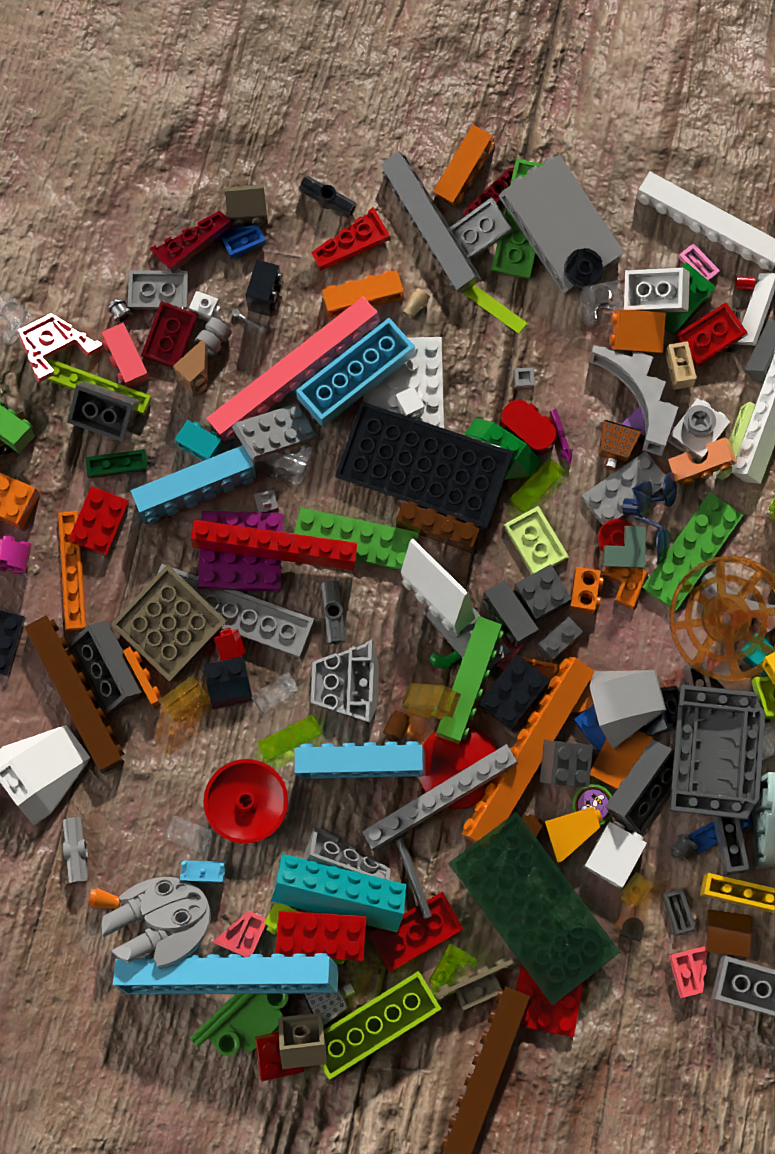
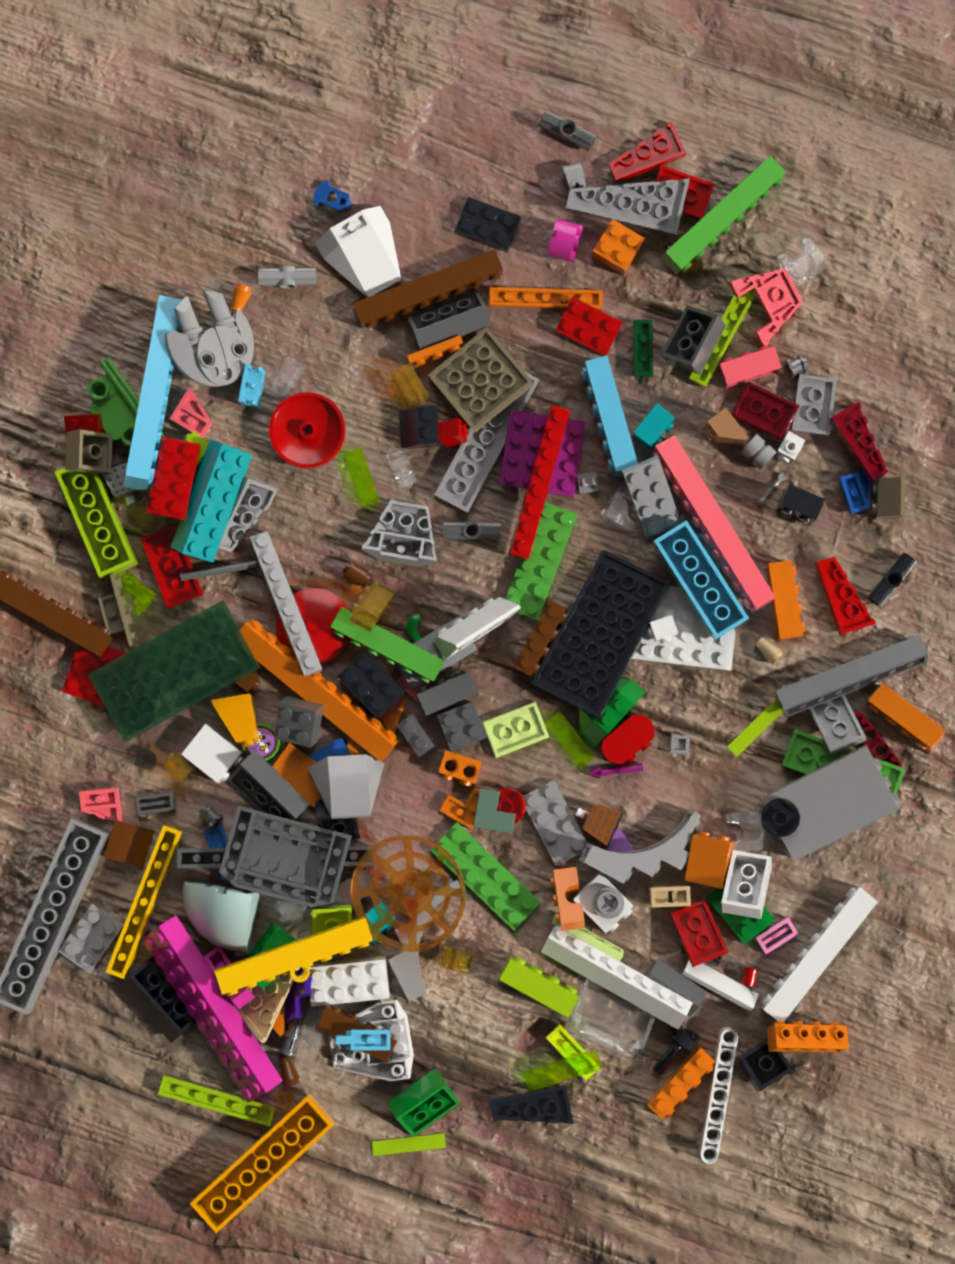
camera: 100 degrees right, 10 degrees up
medium azure brick [295,741,426,779] -> none
dark blue plant [622,472,677,565] -> none

